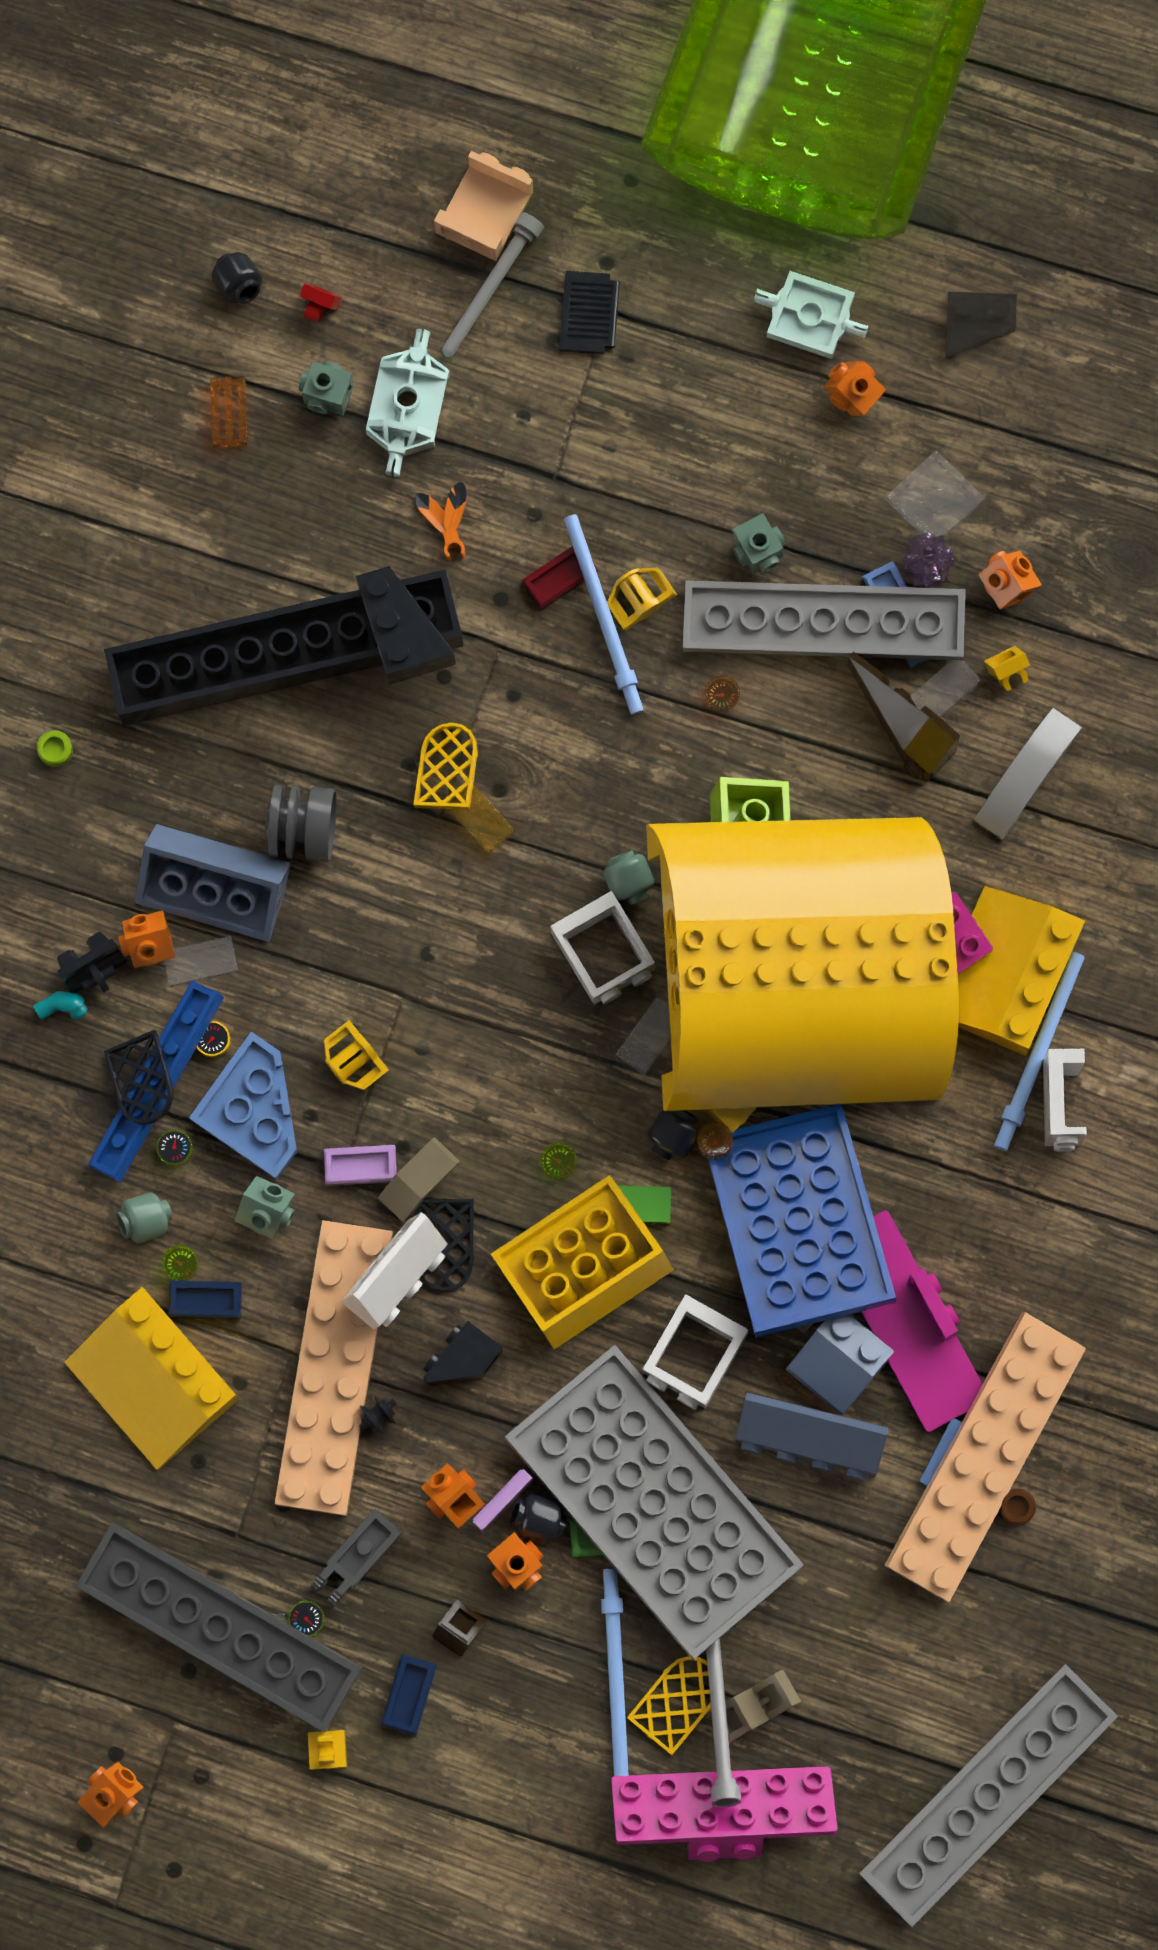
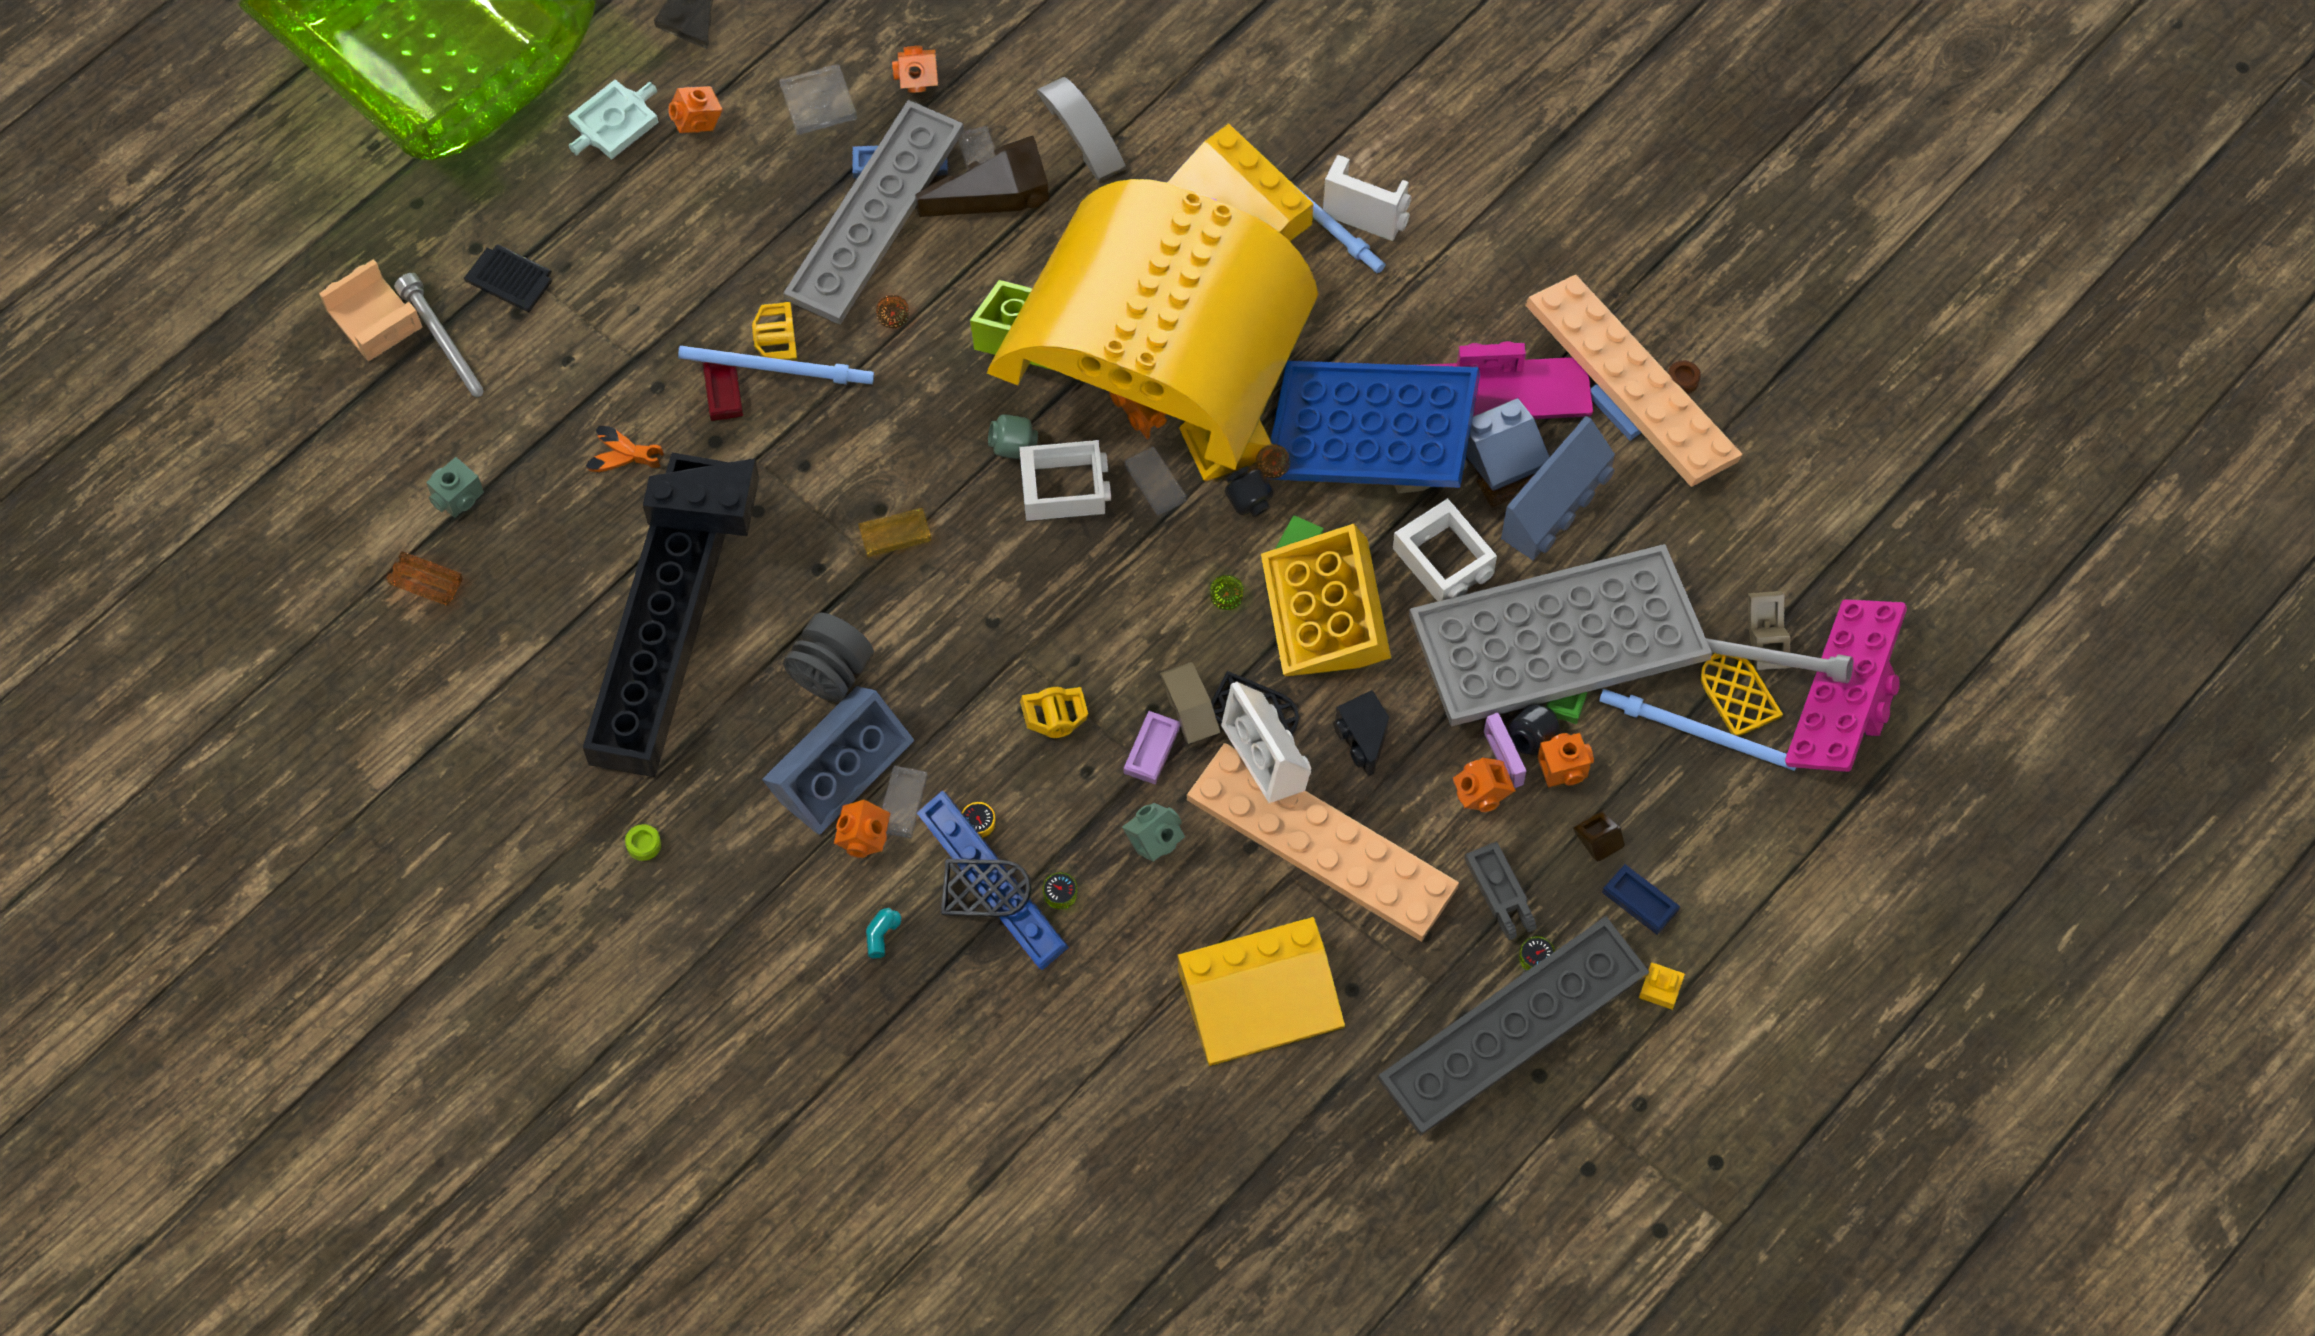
camera: 70 degrees left, 15 degrees down
black hips [57,932,127,993] -> none
orange brick [77,1762,144,1828] -> none
sand green head [116,1192,172,1244] -> none
clear neon green tile [162,1245,199,1281] -> none
dark blue tile [168,1281,242,1319] -> none
medium blue plate [189,1032,297,1180] -> none
black head [211,252,263,304] -> none
red tile [299,283,342,322] -> none
black wheel [359,1395,397,1434] -> none
light aqua plate [366,329,450,477] -> none
yellow window [414,723,478,810] -> none
sand green brick [732,513,786,574] -> none
light grey plate [859,1664,1118,1927] -> none
clear purple brick [902,533,955,586] -> none
yellow tile [984,646,1030,691] -> none

